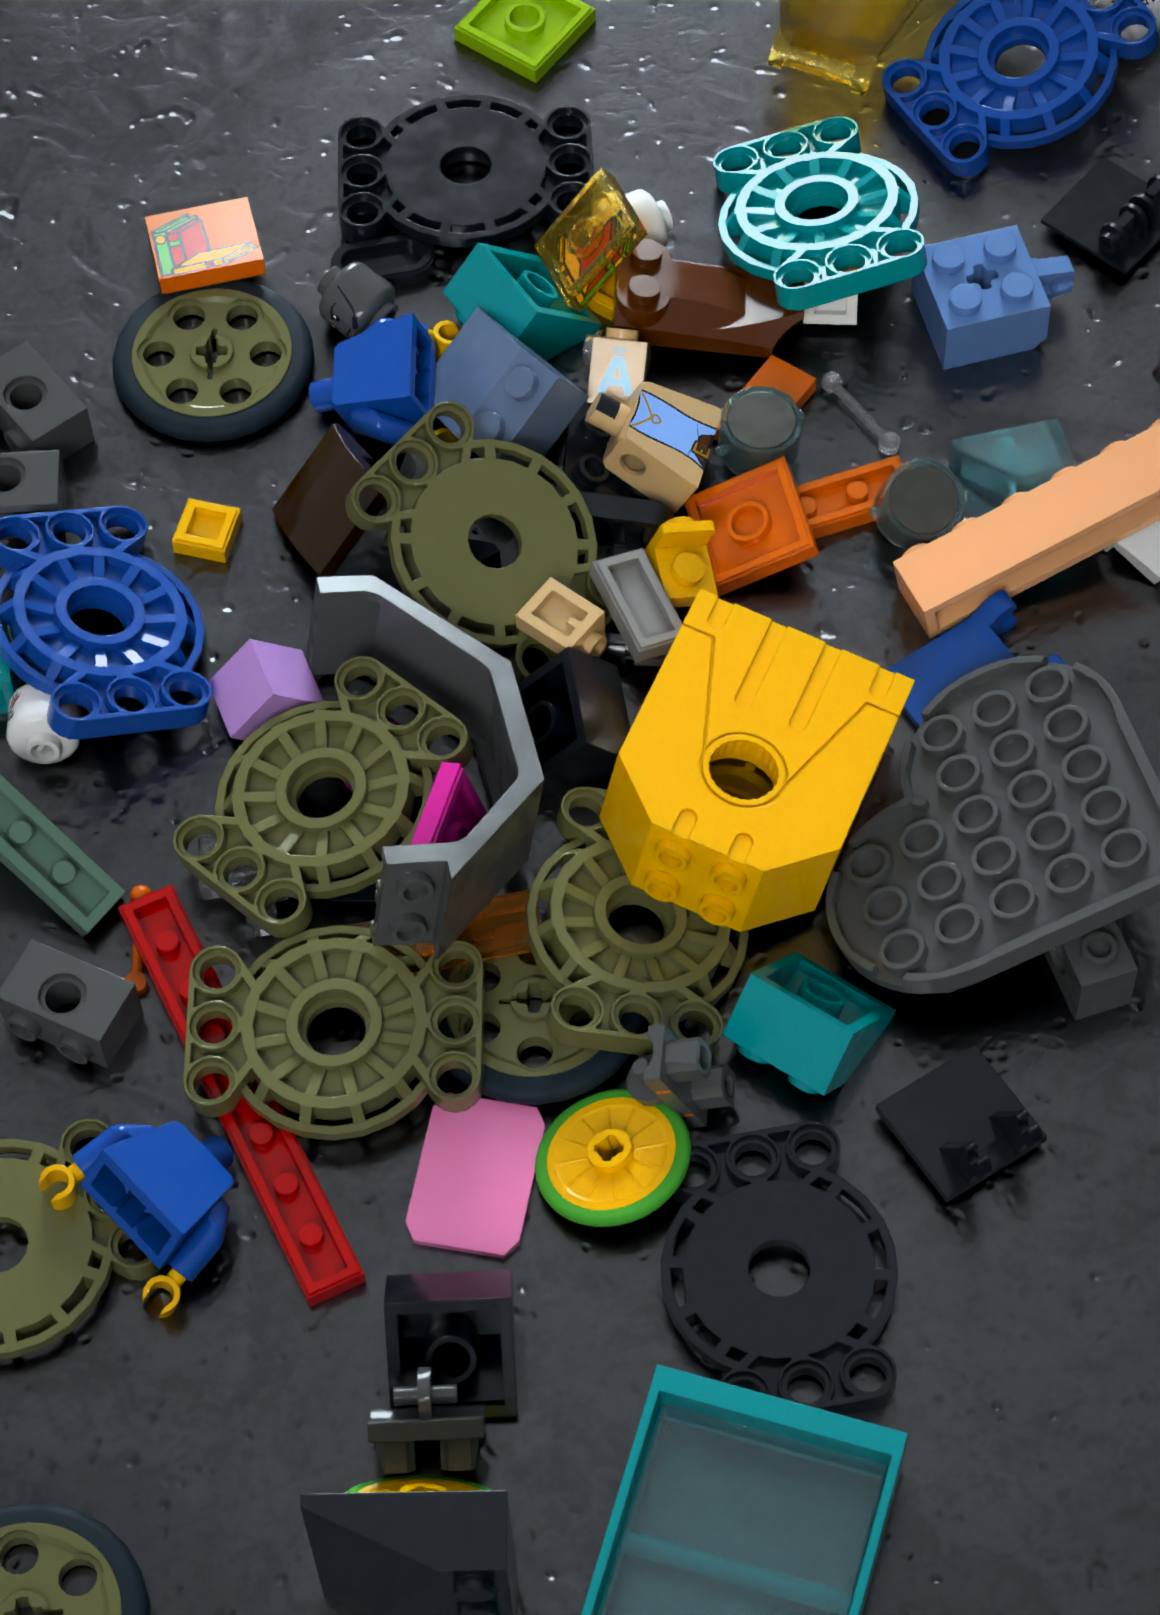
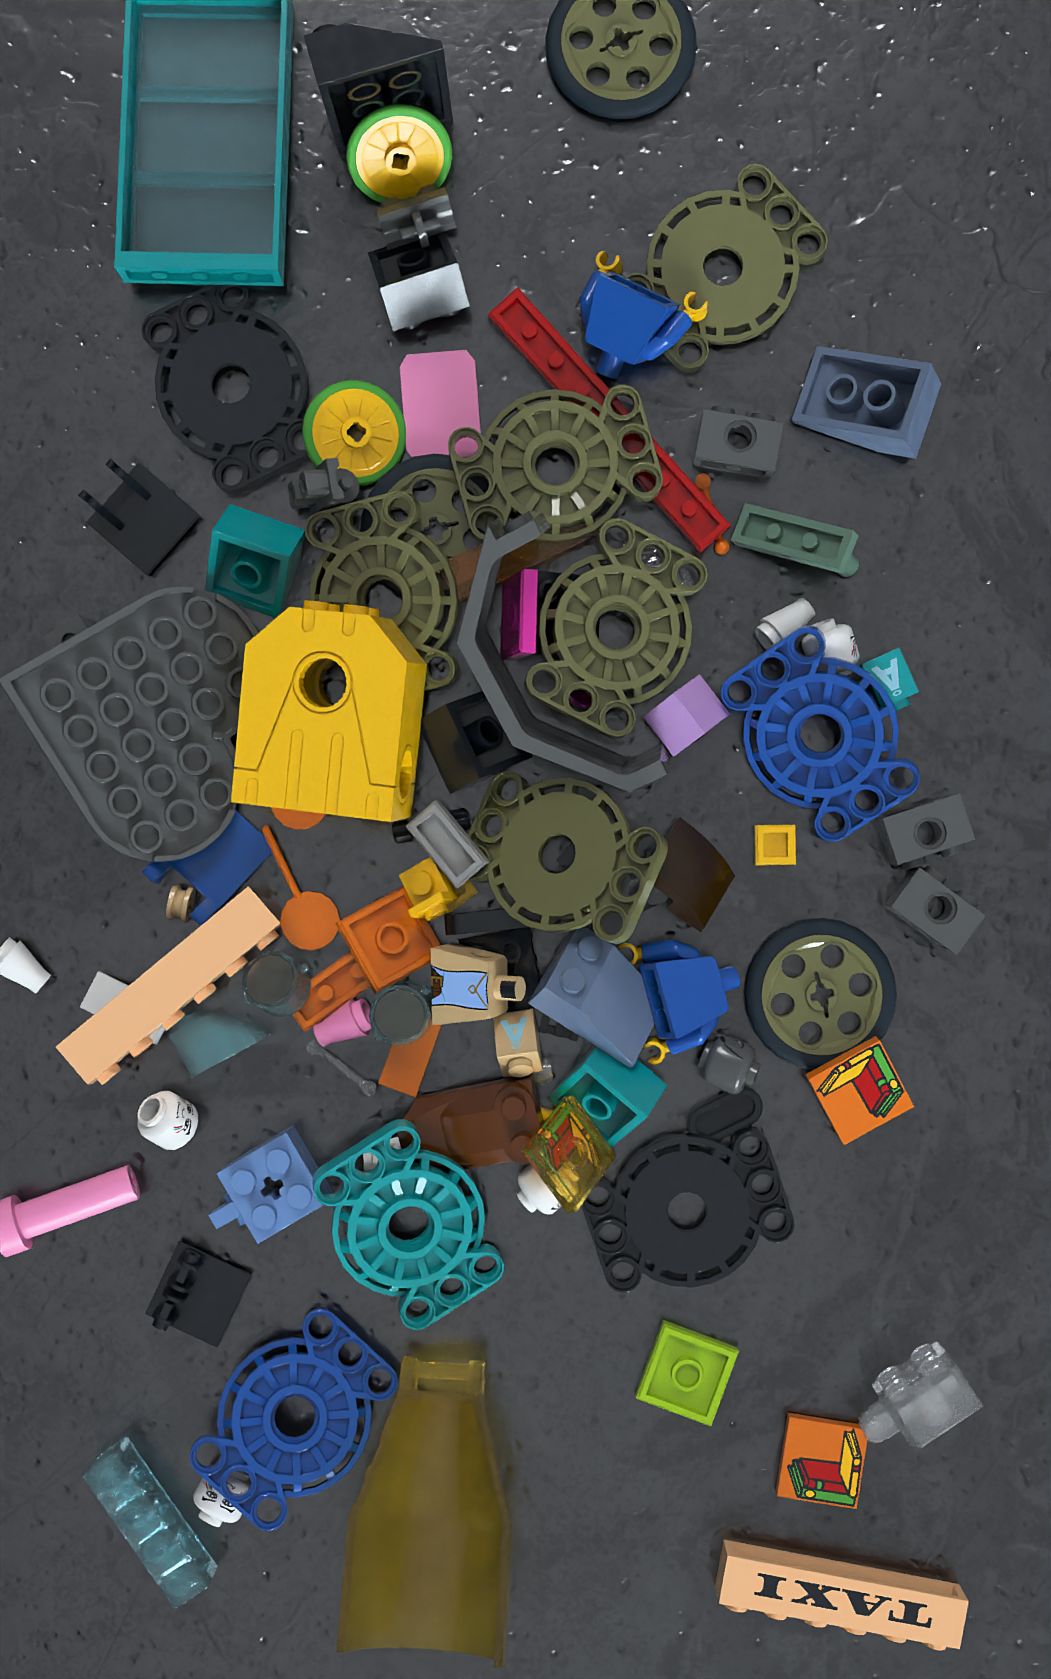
camera: 170 degrees right, 30 degrees up
tan bracket [515,577,607,658] -> none
none -> white head [138,1091,198,1150]
none -> tan bush [166,884,196,923]
none -> orange piece [262,825,340,950]
none -> bright pink cone [313,998,376,1047]
none -> white cone [754,598,815,650]

